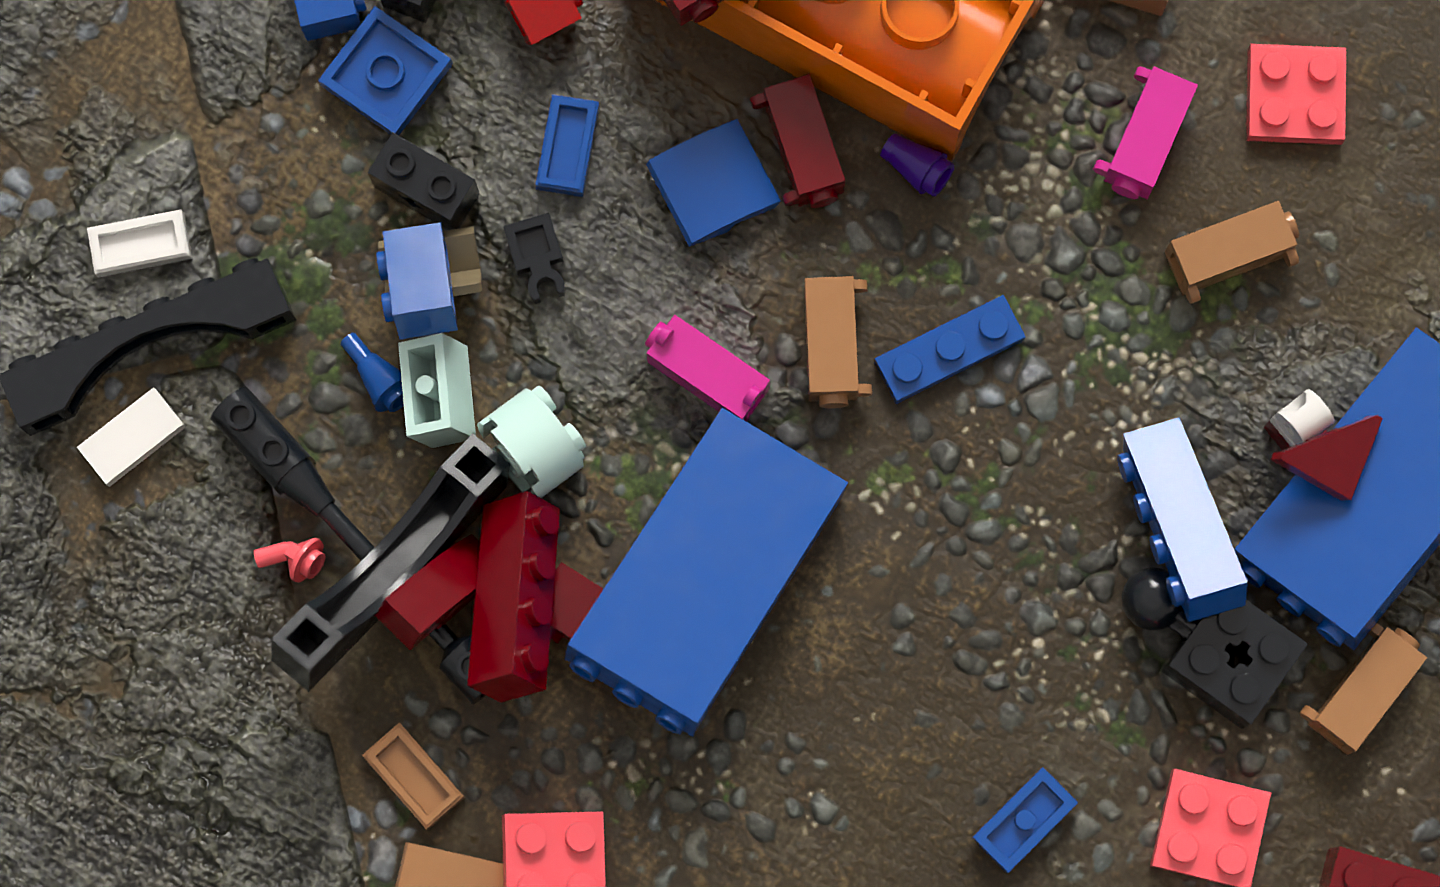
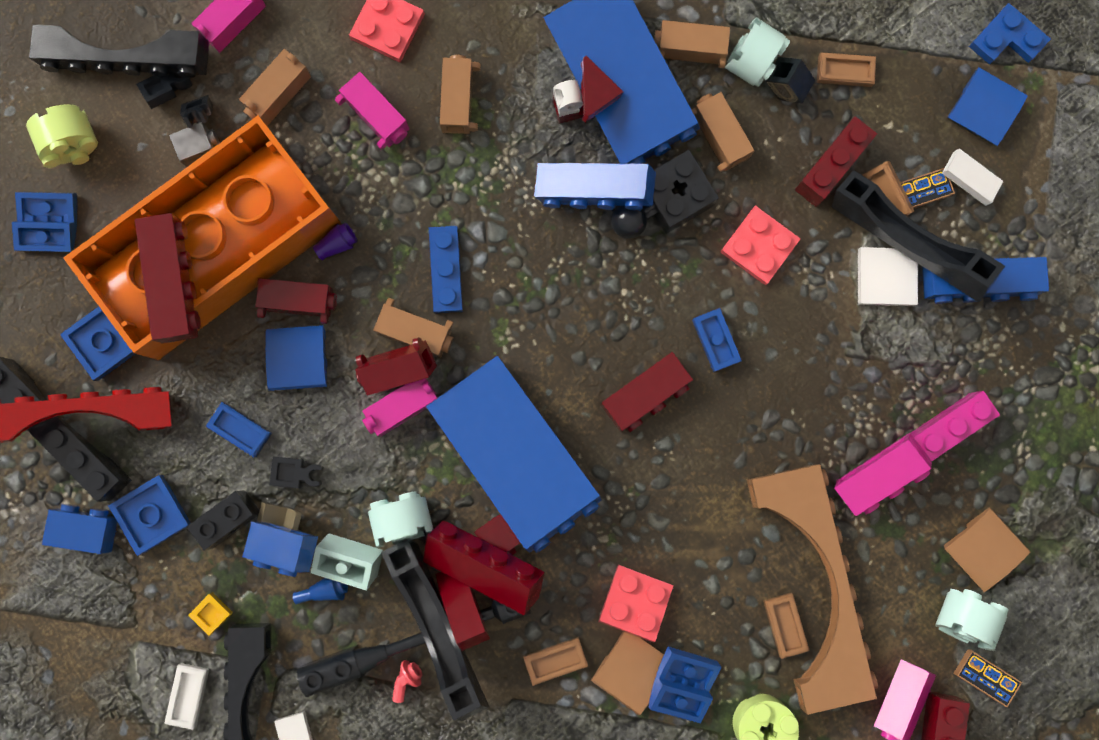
camera: 75 degrees left, 5 degrees up
none -> yellow plate [188,592,233,636]
none -> dark red brick [355,337,437,395]
none -> dark red brick [600,352,693,433]

